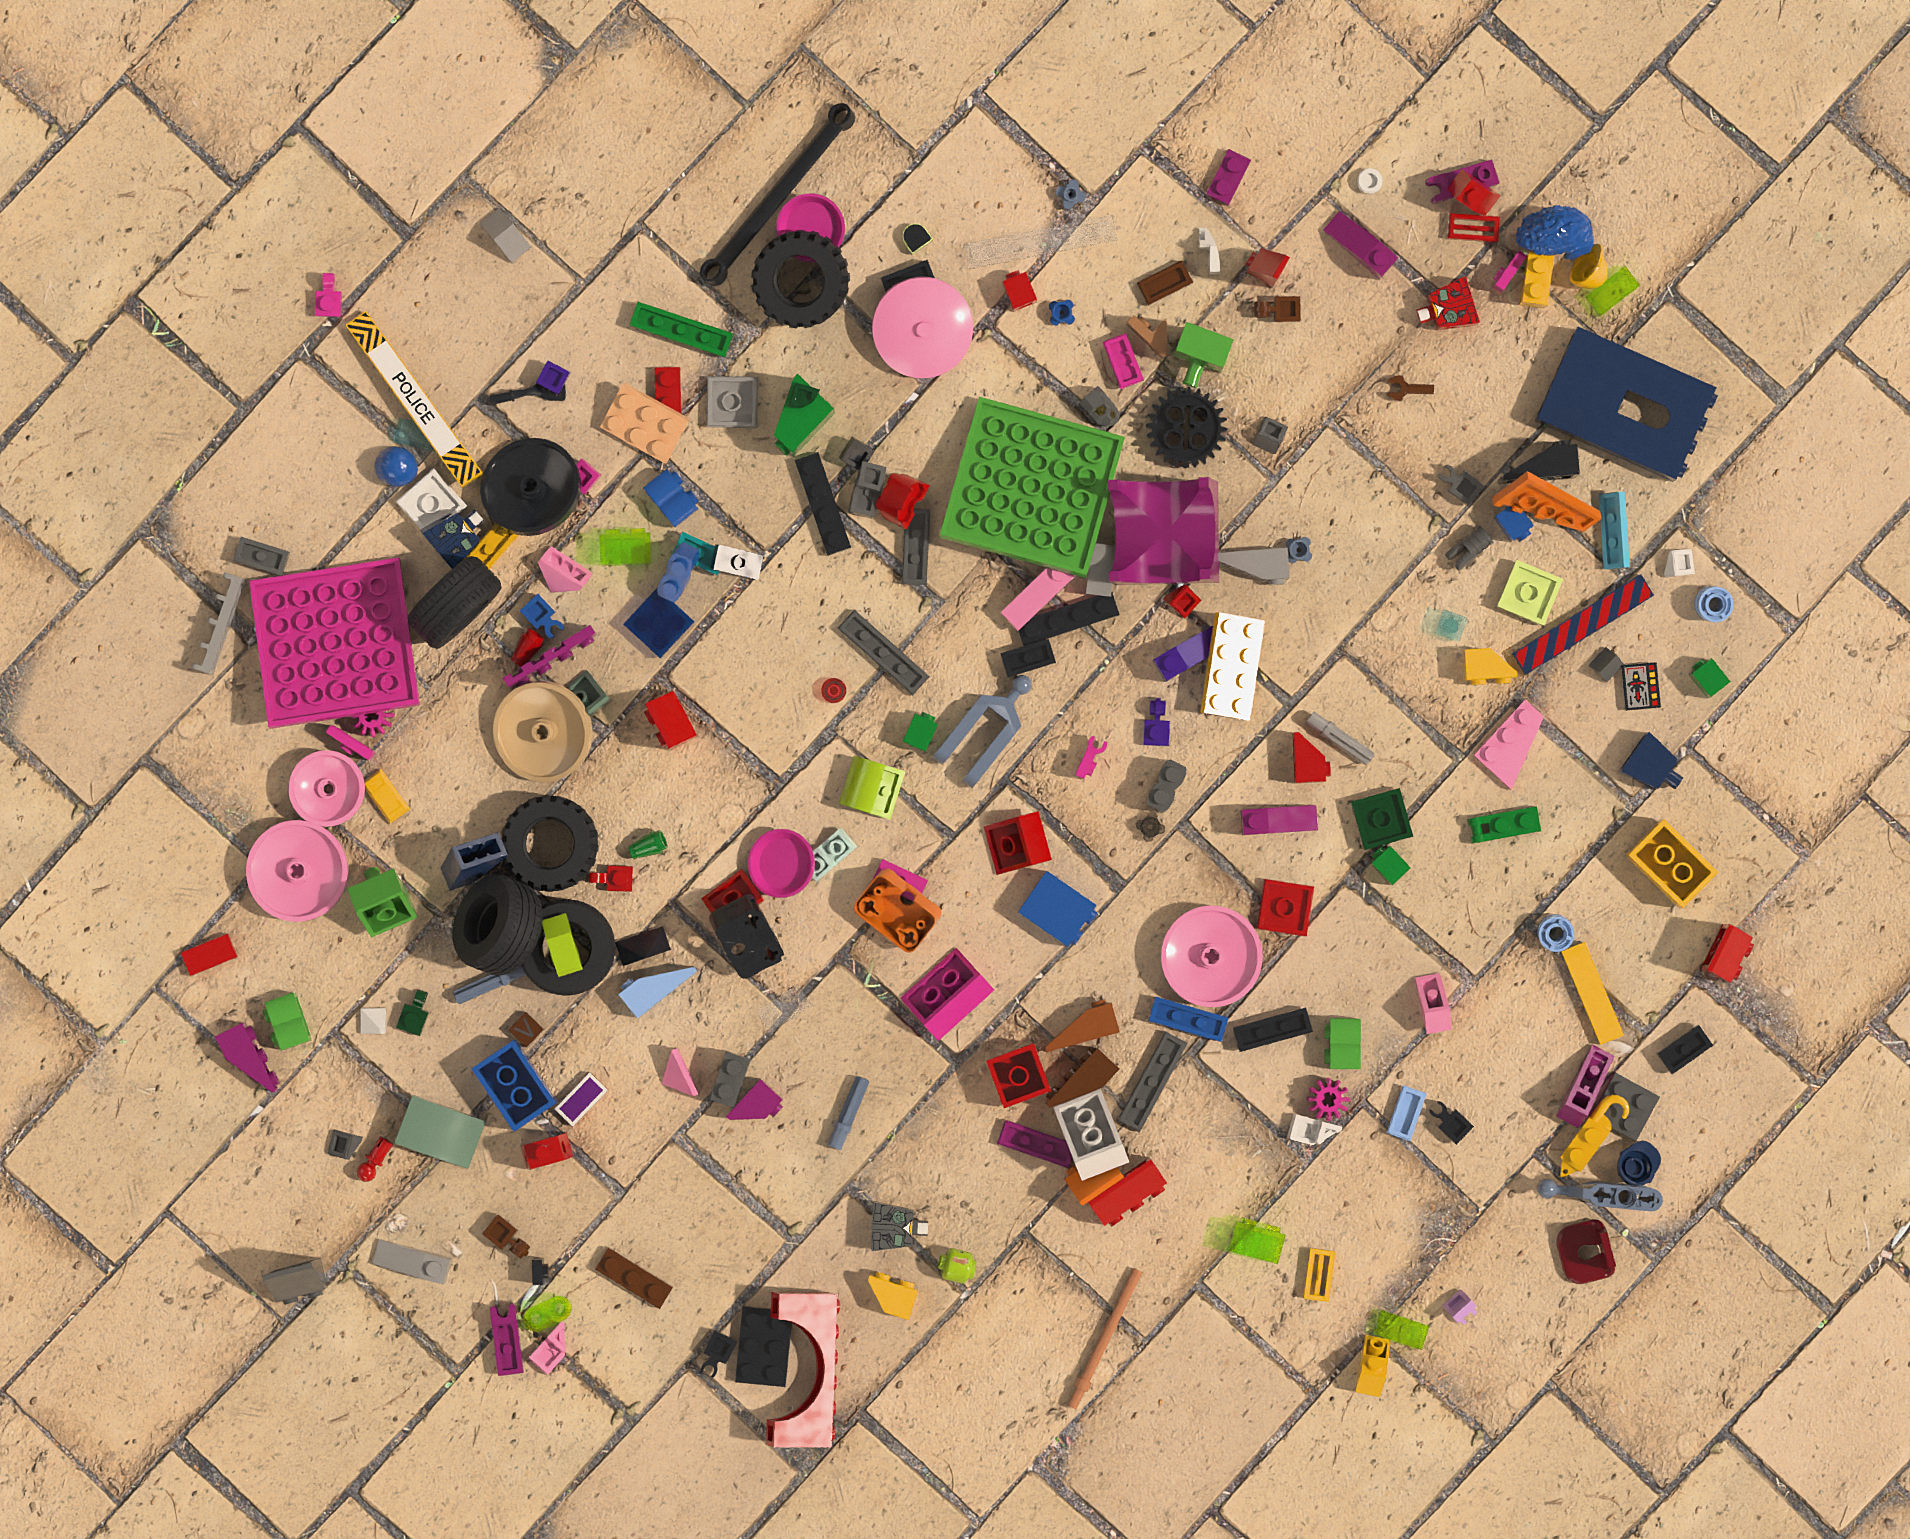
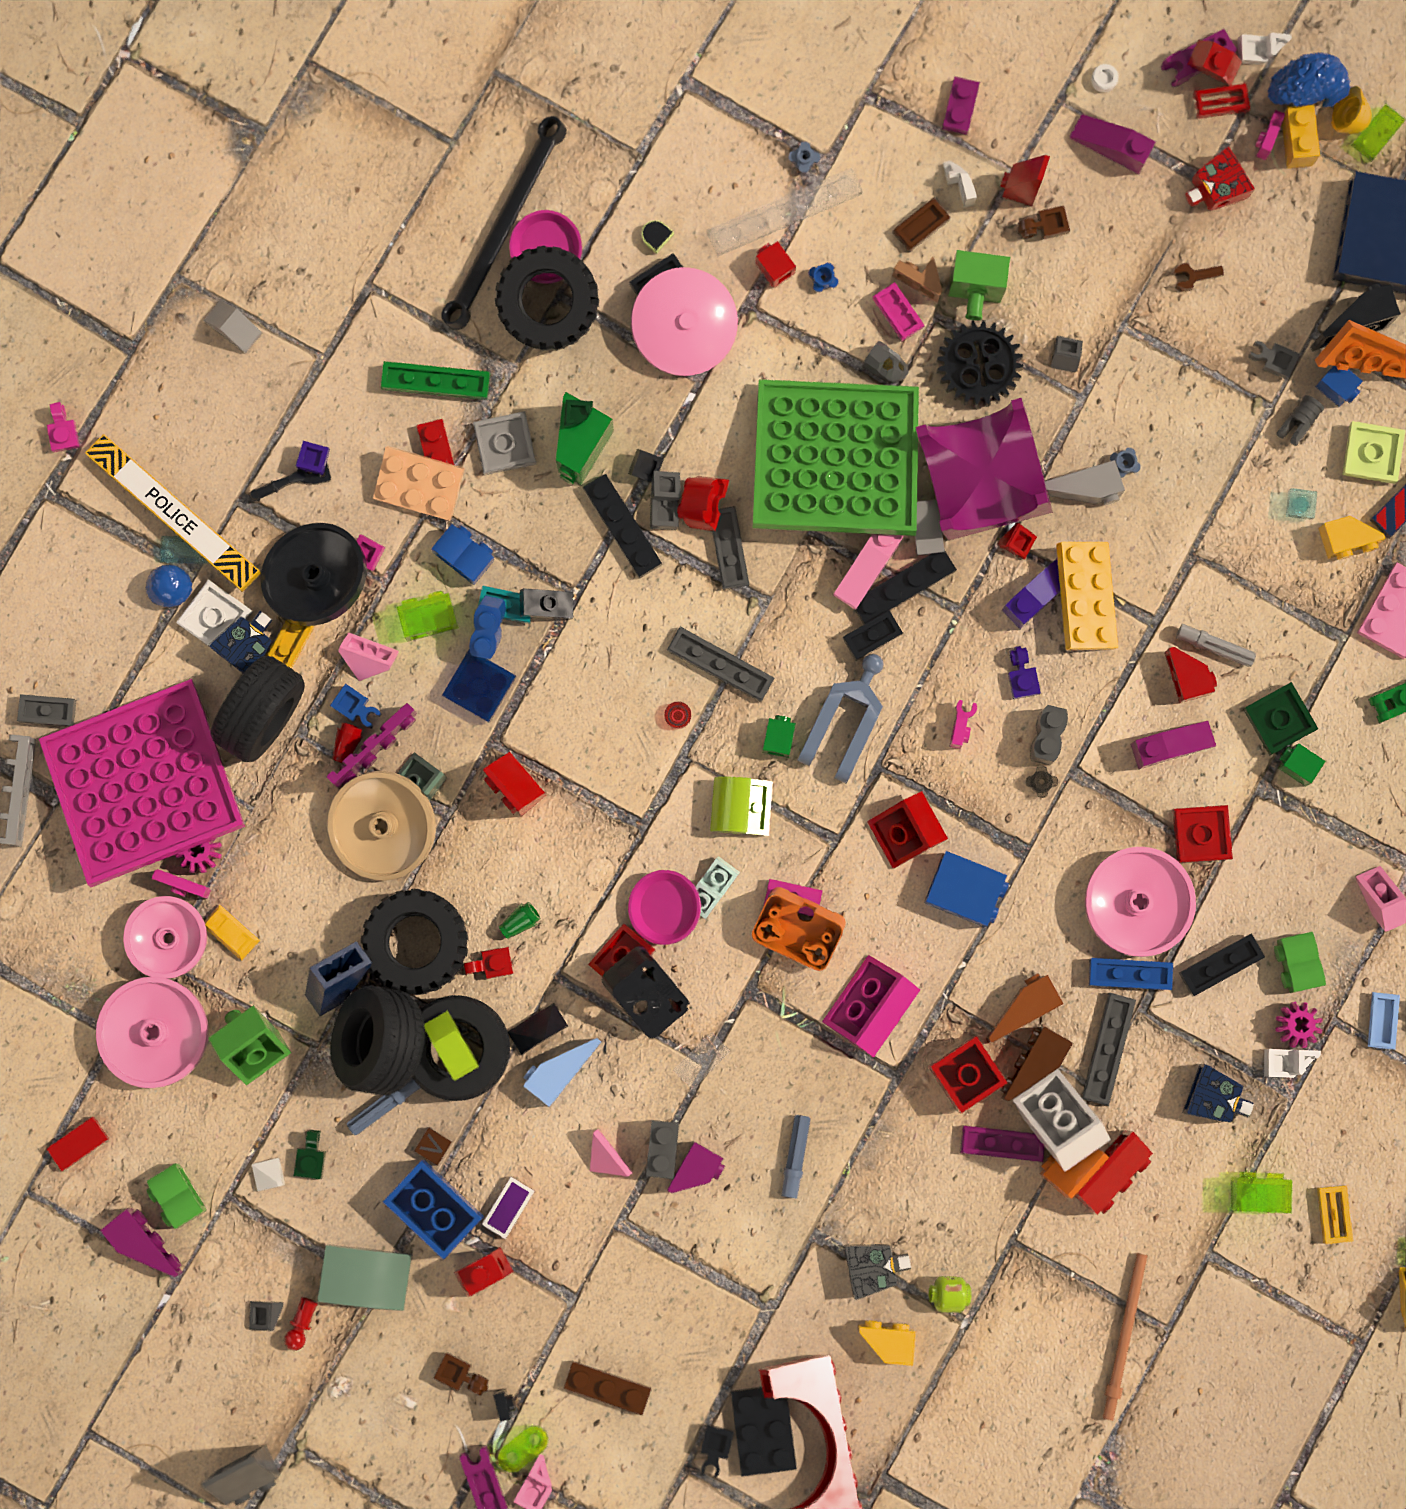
camera: 15 degrees left, 5 degrees down
light grey slope [372,1239,453,1284] -> none
none -> dark blue torso [1182,1064,1254,1123]
none -> white slope [1238,33,1291,64]

